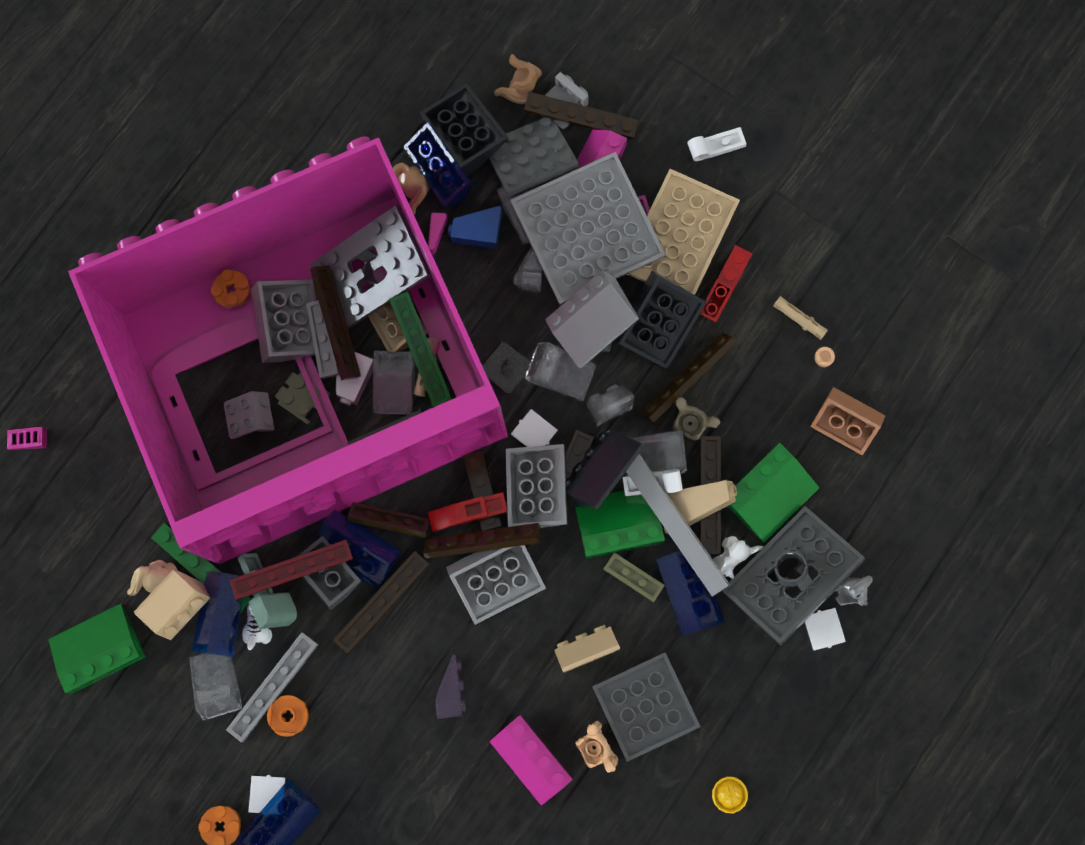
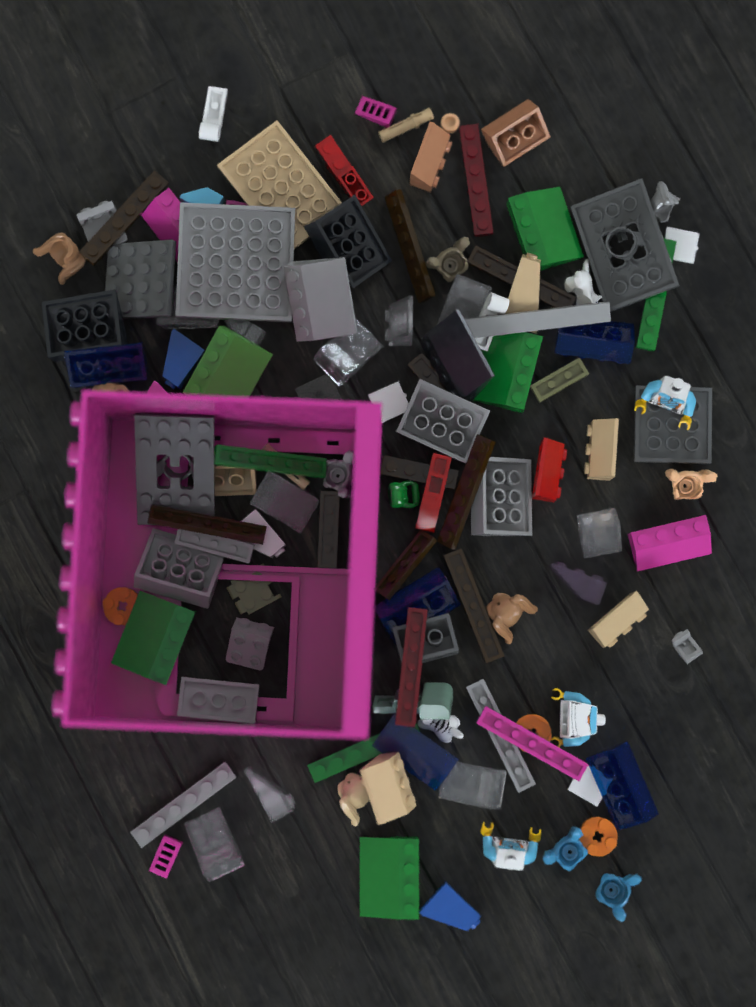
camera: 70 degrees left, 5 degrees up
none -> green slope [111,591,195,685]
none -> light grey plate [130,761,237,848]
none -> light grey plate [177,677,260,724]
none -> medium azure slope [179,187,225,204]
none -> bright green slope [183,325,273,397]
none -> clear slope [184,807,245,882]
none -> clear slope [244,766,296,822]
none -> dark pink slope [355,96,397,128]
none -> green piece [388,480,420,508]
none -> nougat slope [410,122,452,192]
none -> blue slope [419,881,481,931]
none -> dark red plate [459,124,493,237]
none -> dark pink plate [476,706,589,781]
none -> torso [480,822,541,870]
none -> medium nougat hair [486,593,538,644]
none -> red slope [532,438,567,502]
none -> dark azure hair [543,826,588,871]
none -> torso [551,688,606,747]
none -> clear slope [577,508,622,558]
none -> tan slope [588,591,649,648]
none -> torso [634,376,696,430]
none -> green plate [636,238,677,352]
none -> light grey bracket [672,629,703,664]

